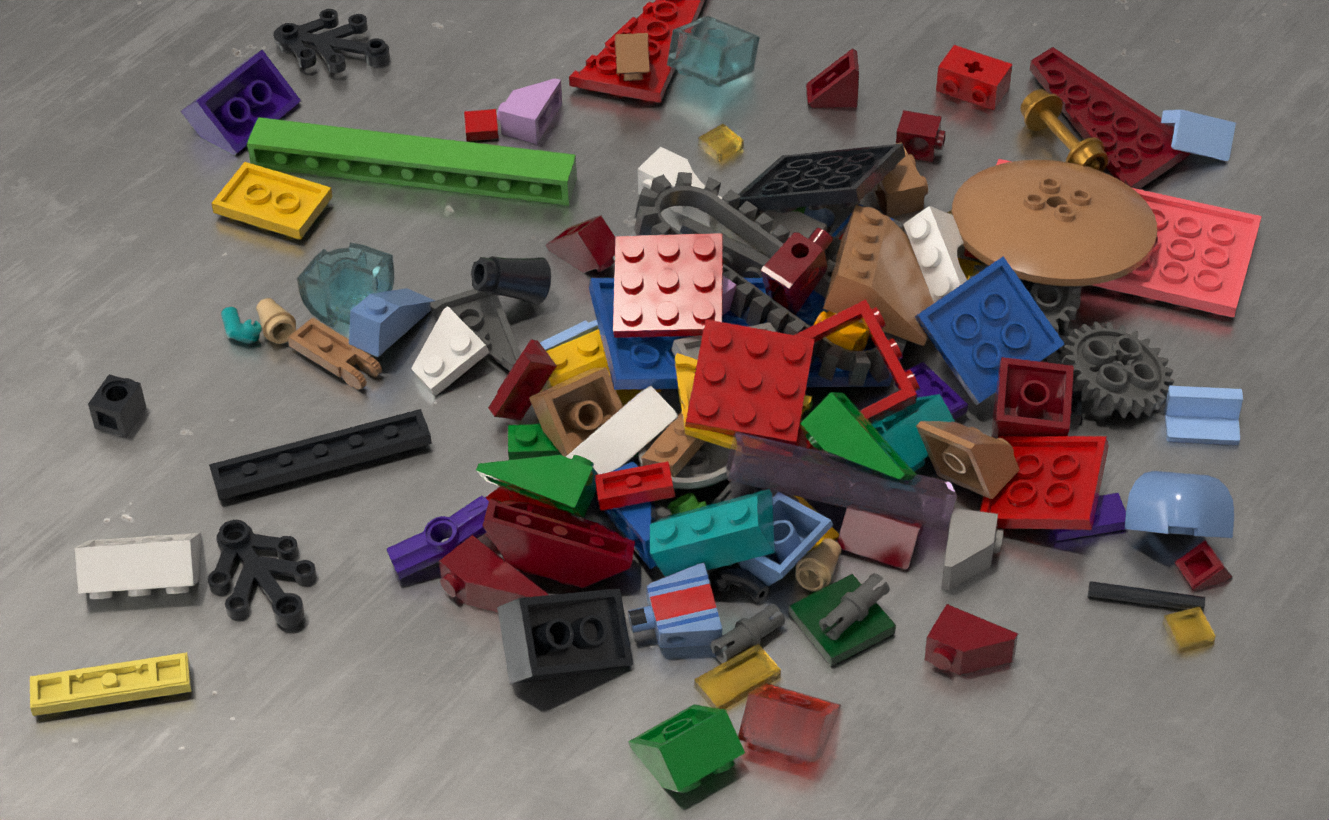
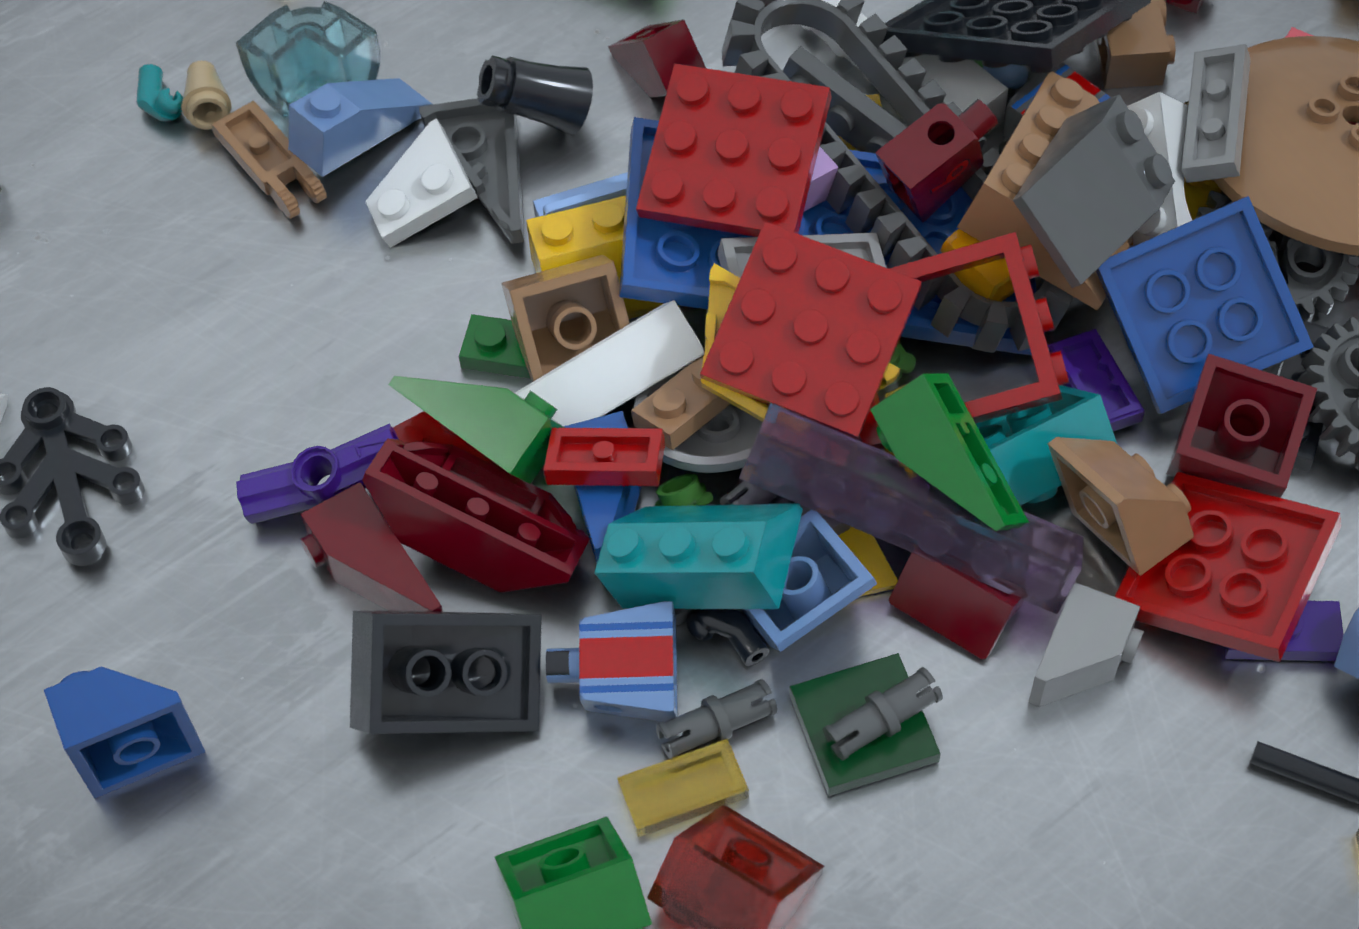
camera: 15 degrees right, 10 degrees up
black plate [209,409,432,500] -> none
dark red panel [488,339,557,421] -> none
tan cone [796,539,841,591] -> none
dark red slope [924,604,1018,675] -> none
none -> blue slope [44,666,206,799]
none -> dark grey slope [1013,94,1175,288]
none -> light grey plate [1181,44,1251,183]

